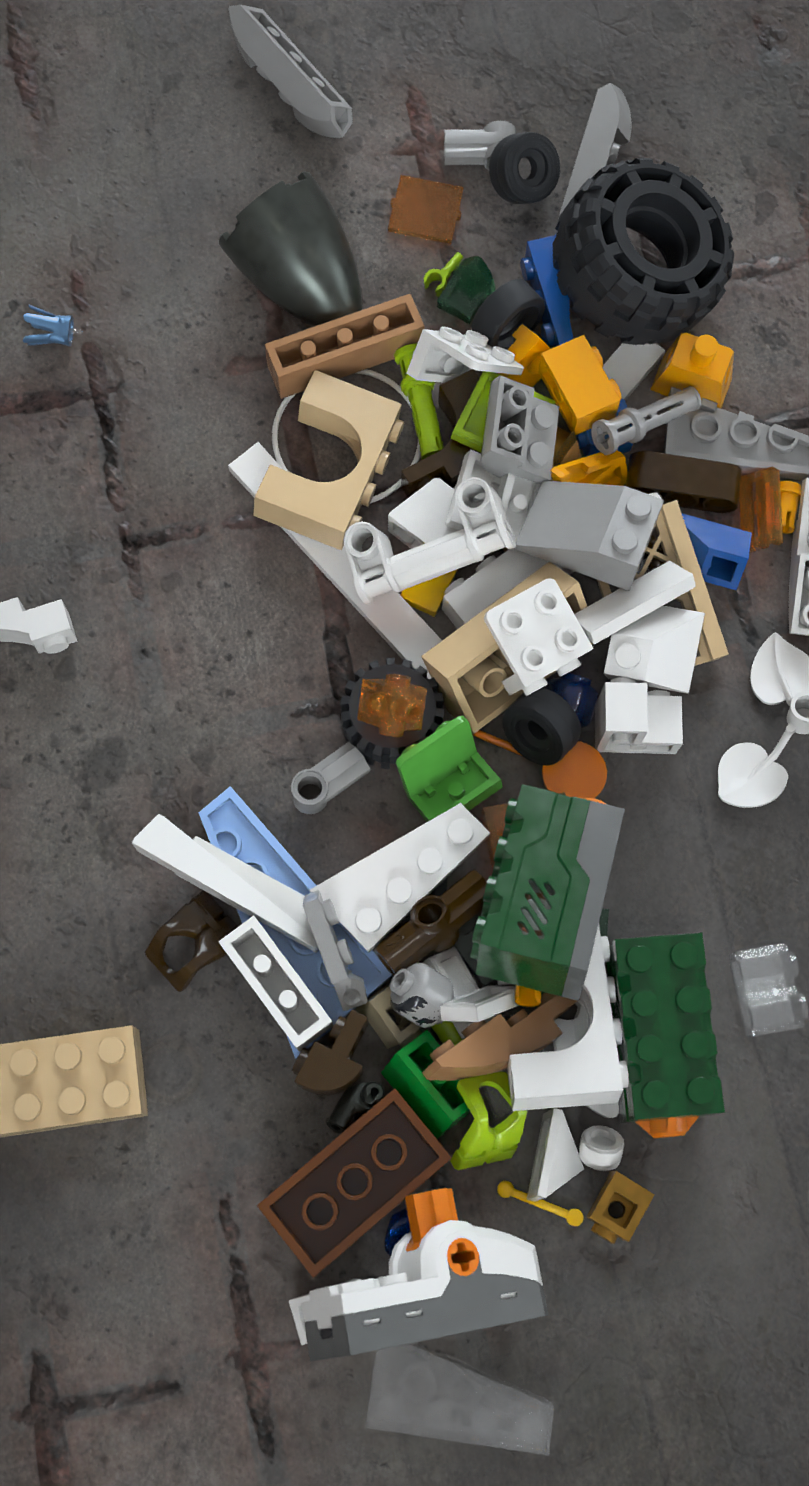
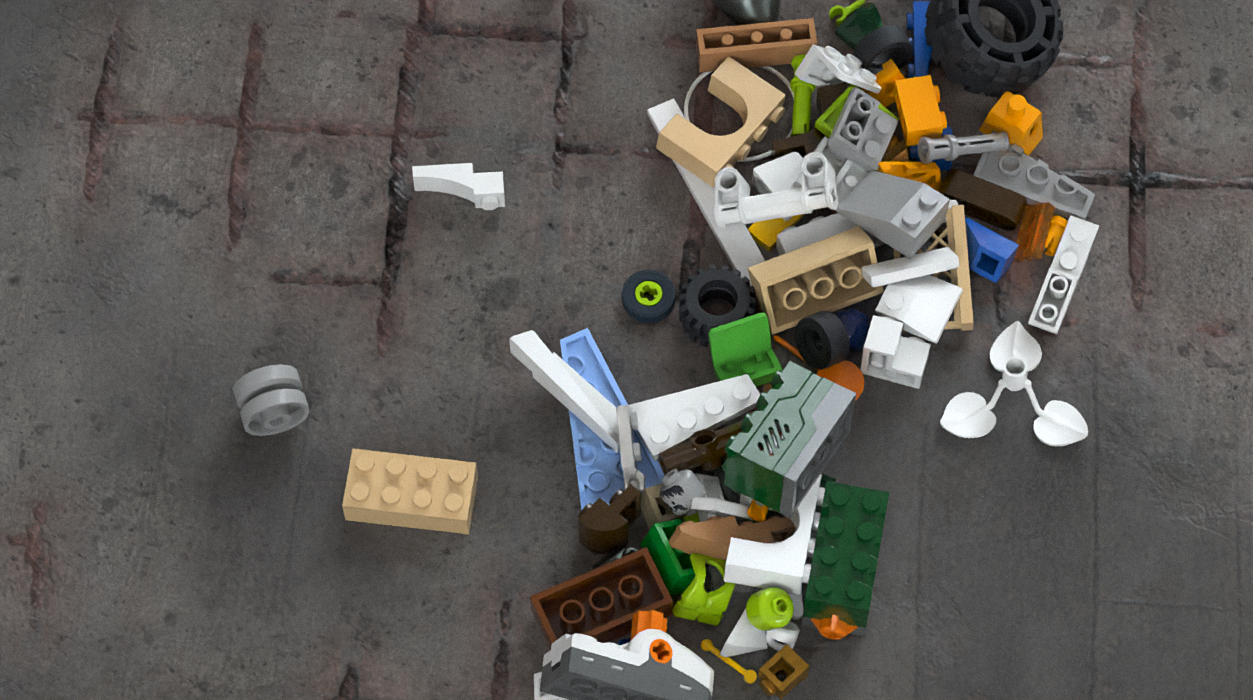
camera: 20 degrees right, 10 degrees down
dark brown piece [145,891,239,992] -> none
white brick [218,916,334,1052] -> none
light grey piece [291,741,370,814] -> none
clear orange brick [357,674,427,737] -> none
white bracket [484,578,594,696] -> none
white tile [603,343,665,401] -> none
clear brick [729,943,808,1038] -> none
none -> black bush [621,269,676,324]
none -> lime head [746,587,794,631]

